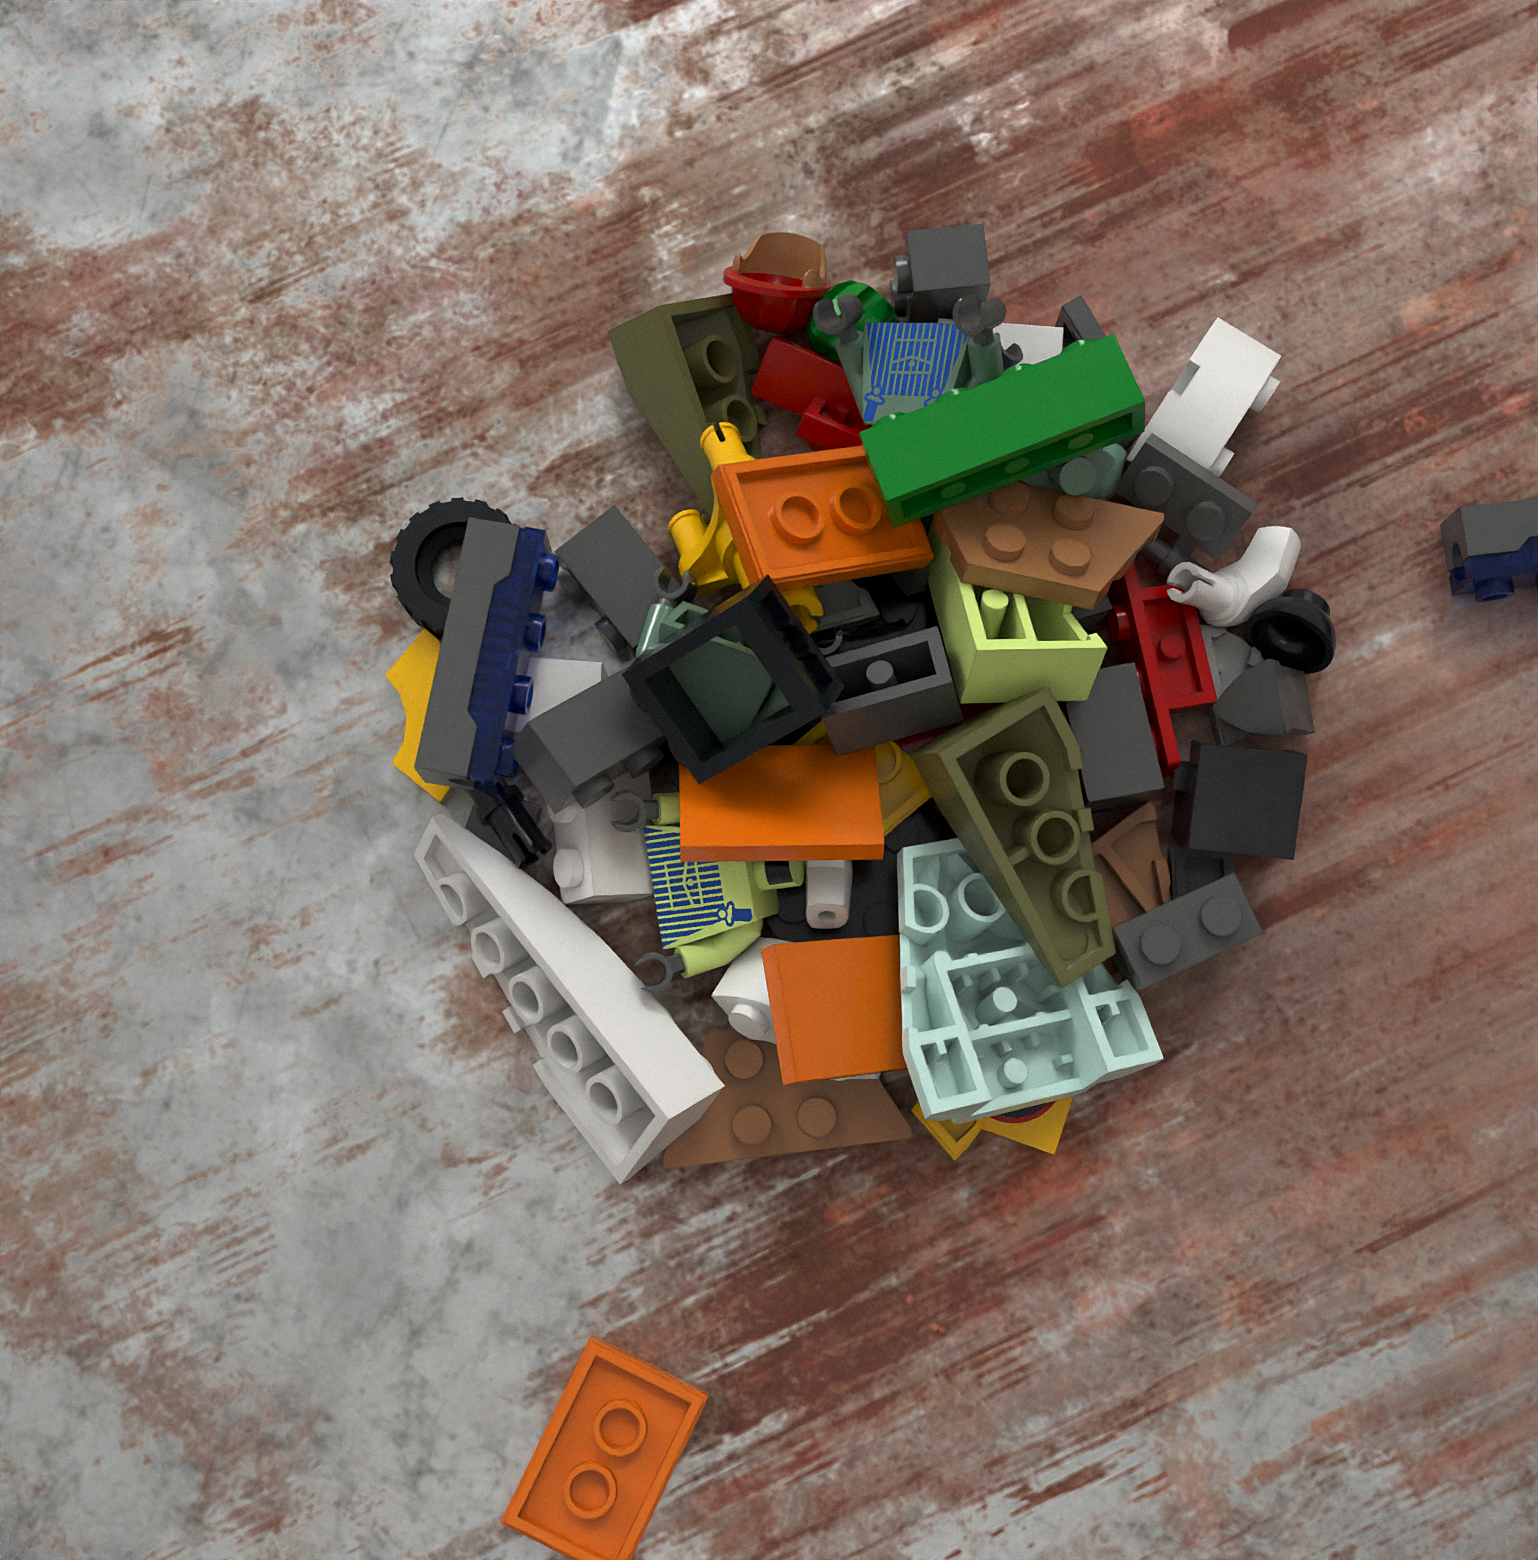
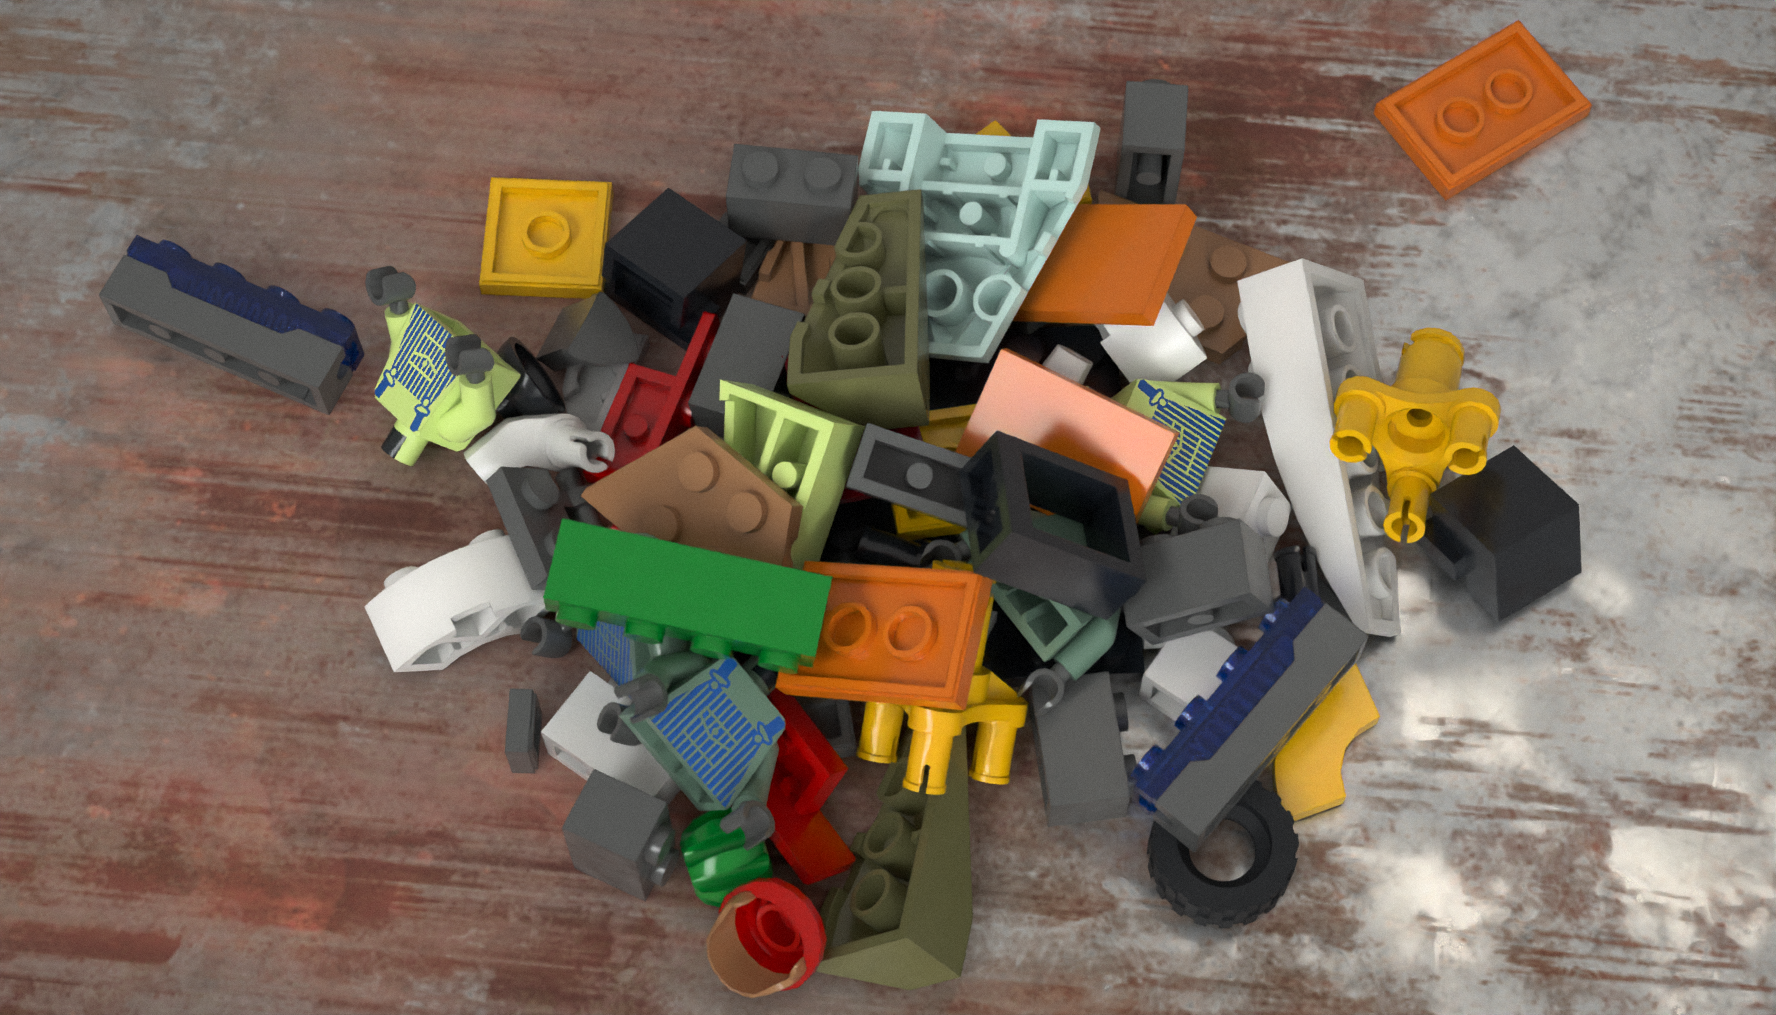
camera: 150 degrees left, 15 degrees down
none -> torso [365,266,521,466]
none -> yellow tile [479,177,614,299]
none -> dark grey brick [1114,79,1188,204]
none -> yellow wheel [1329,327,1501,543]
none -> black plate [1416,445,1582,622]

